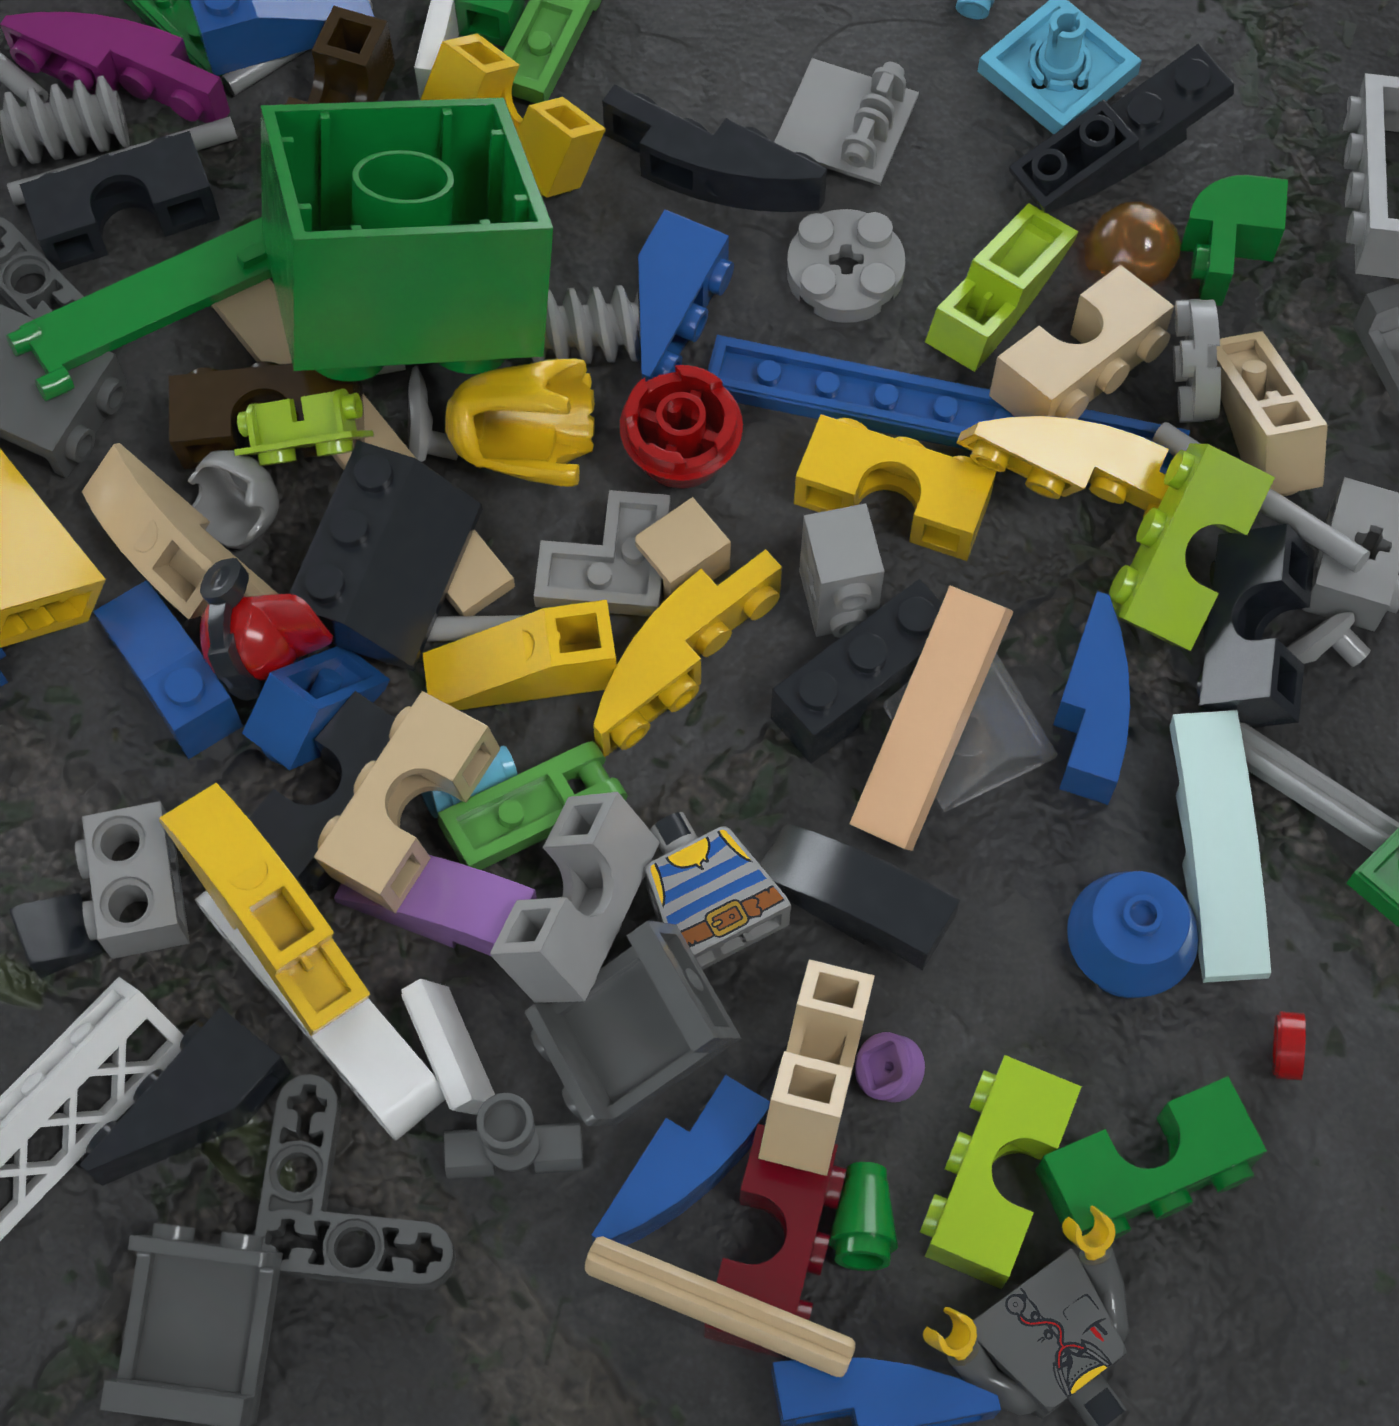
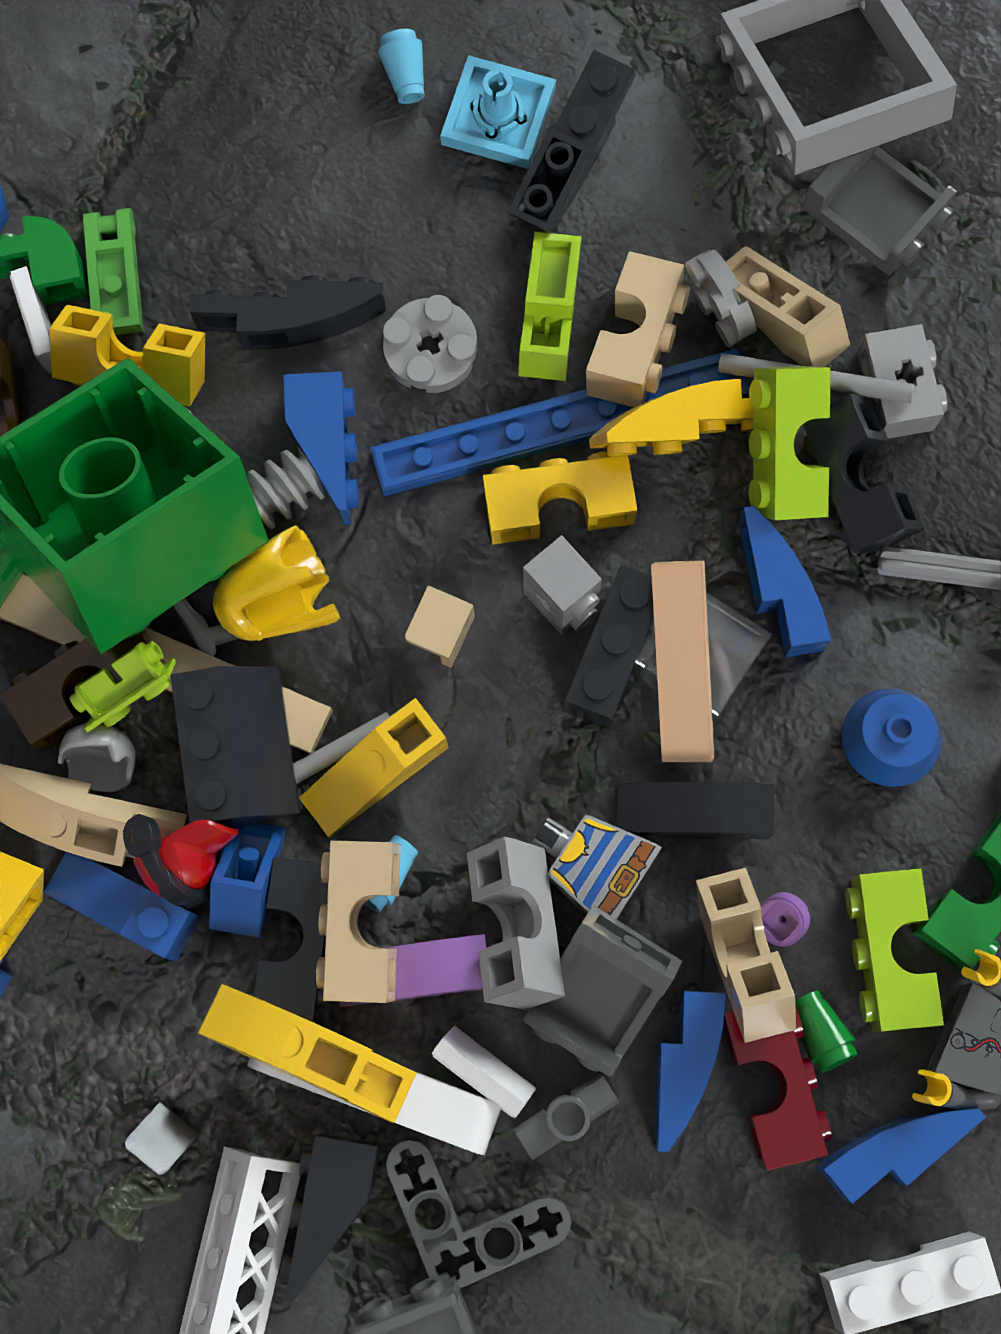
camera: 25 degrees left, 10 degrees up
light grey brick [75,801,190,959] -> none
bright green plate [438,741,628,870] -> none
light grey plate [534,490,671,616] -> none
tan axle [585,1236,855,1377] -> none
yellow slope [593,549,782,757] -> none
red cone [620,365,743,488] -> none
light grey hinge [774,58,919,185] -> none
clear orange hair [1084,201,1181,288] -> none
light aqua slope [1169,710,1271,983] -> none
green brick [1179,175,1288,306] -> none
light grey bar [1286,612,1371,667] -> none

